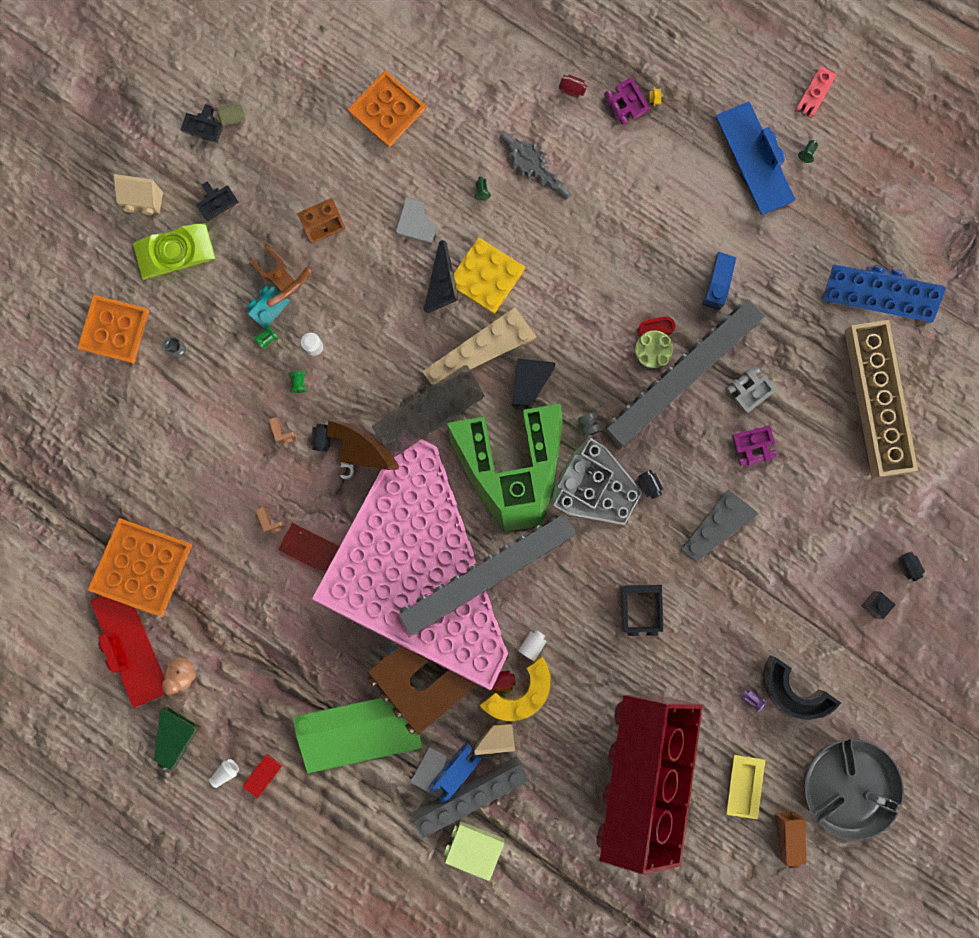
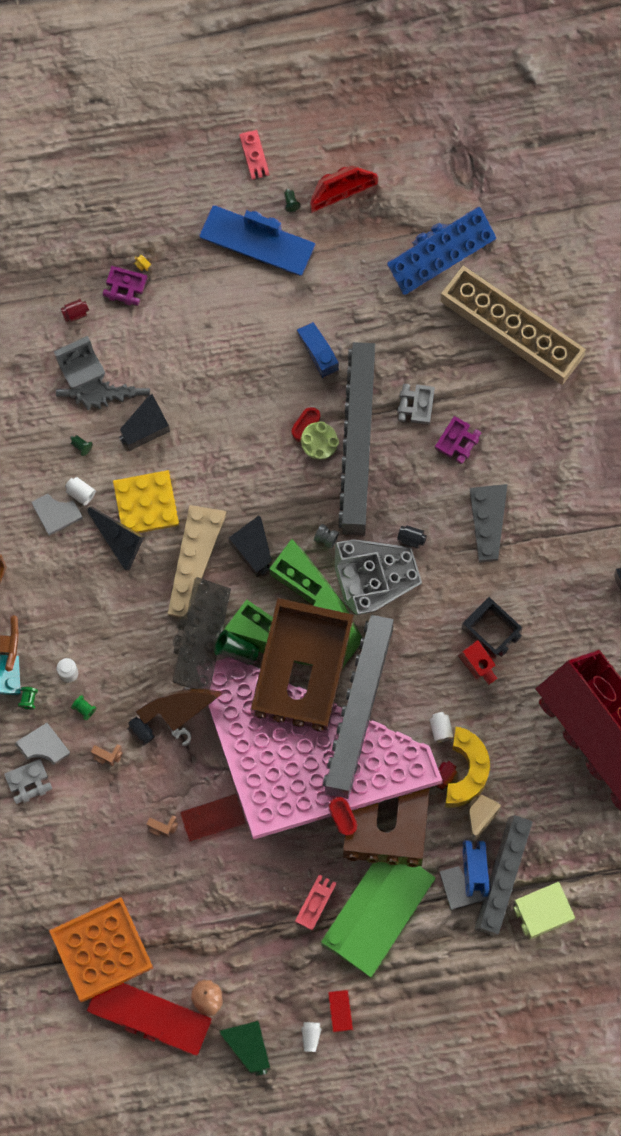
camera: 40 degrees left, 10 degrees down
none -> light grey plate [4,759,52,804]
none -> light grey tile [15,723,70,765]
none -> dark grey bracket [54,336,105,390]
none -> white brick [65,477,96,506]
none -> black slope [119,394,170,451]
none -> dark green plant [214,630,259,664]
none -> reddish brown panel [251,598,354,732]
none -> coral hinge [295,874,337,931]
none -> red wedge [310,165,378,213]
none -> red tile [328,797,357,835]
none -> red torso [457,640,498,685]

